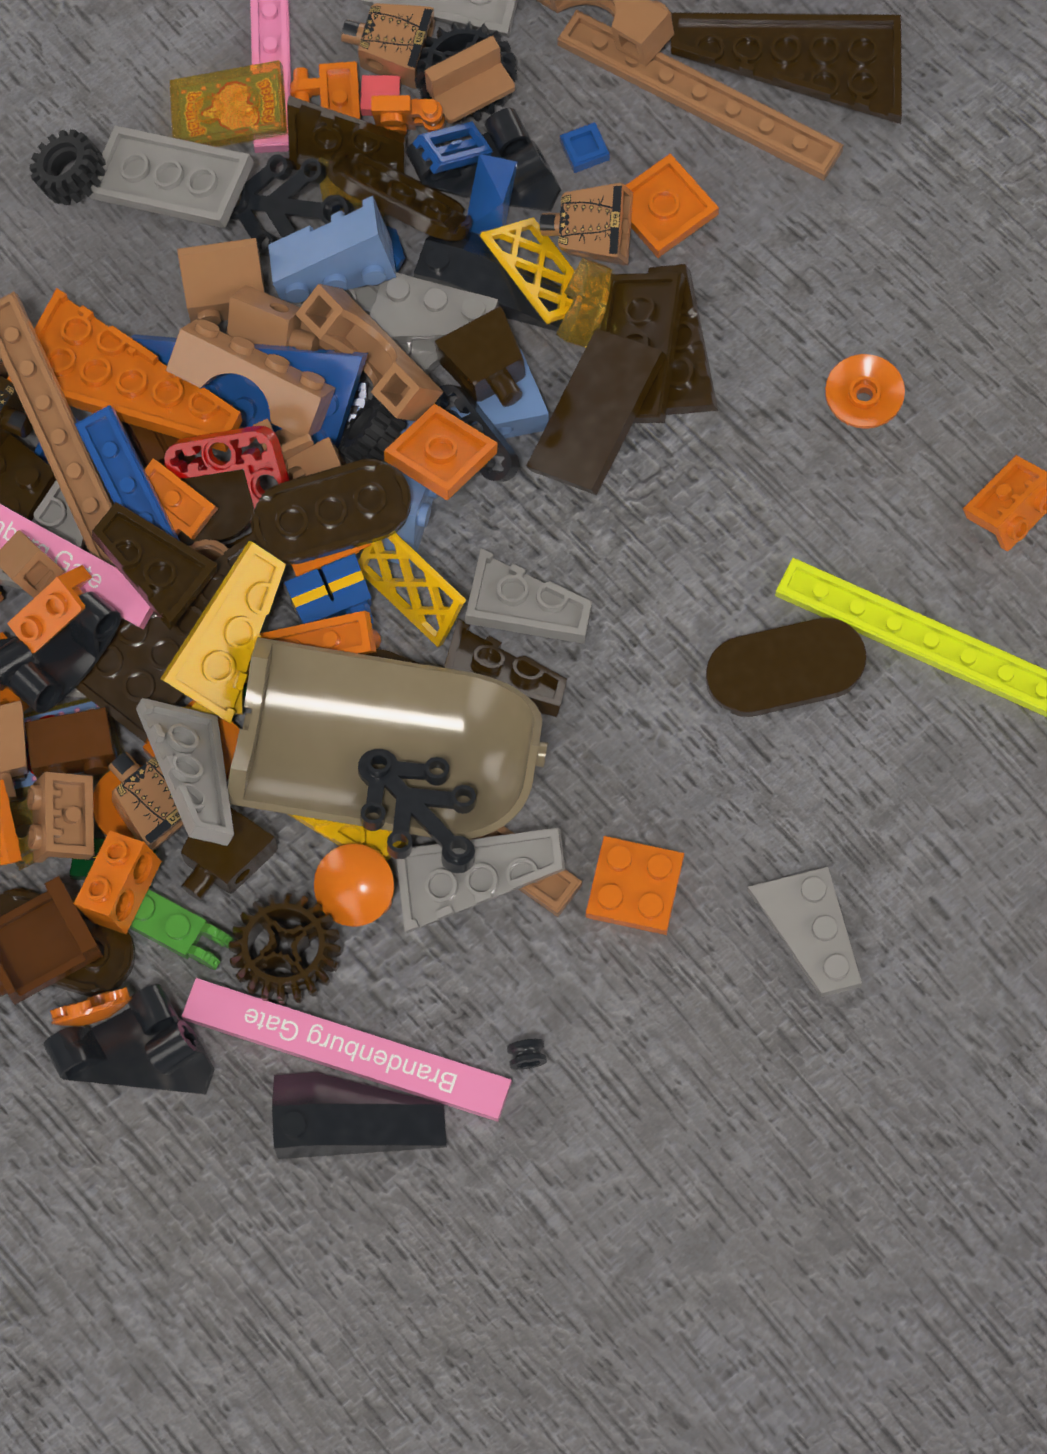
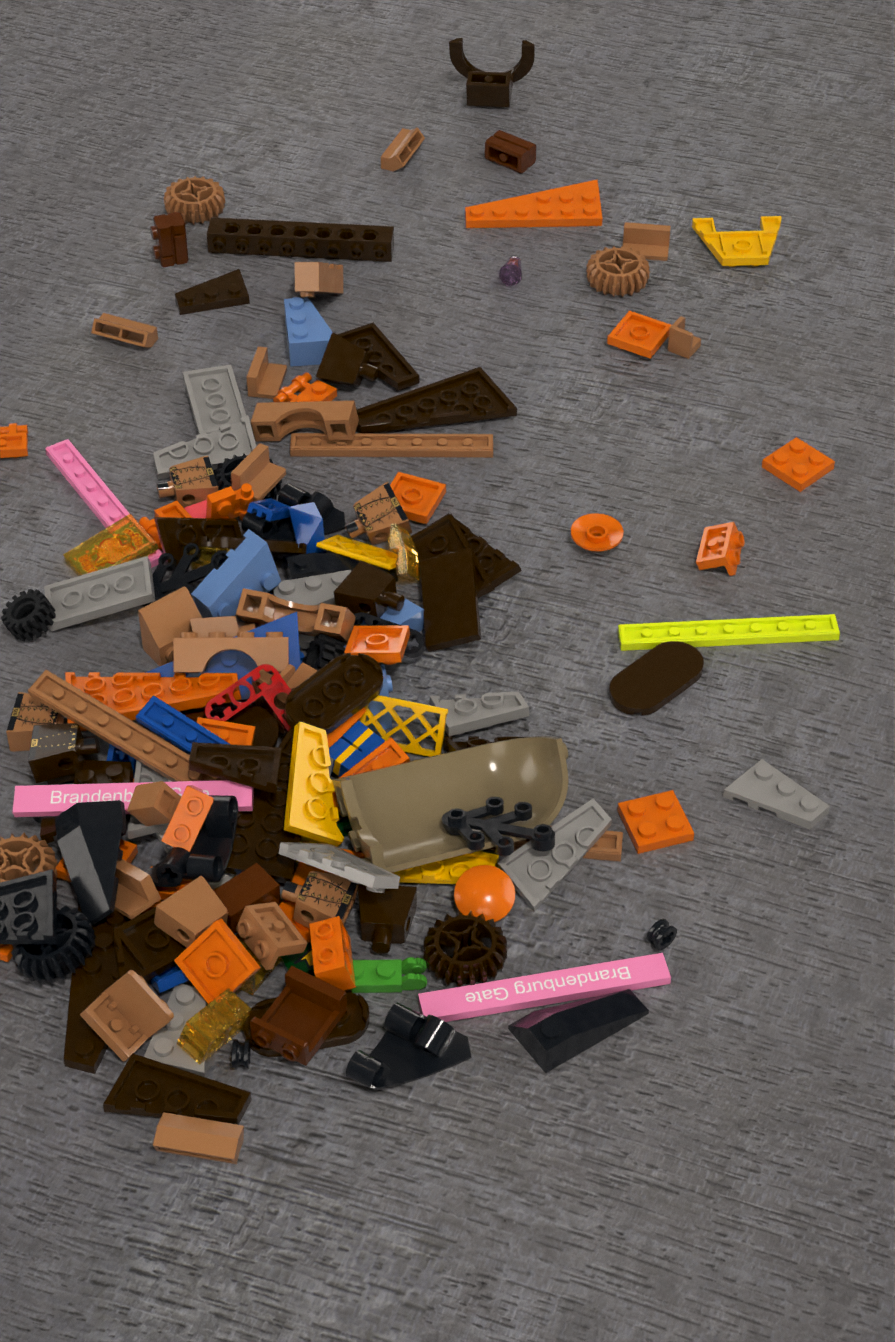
camera: 35 degrees left, 25 degrees down
orange dish [50,987,132,1026] -> none
blue tile [559,122,610,173] -> none

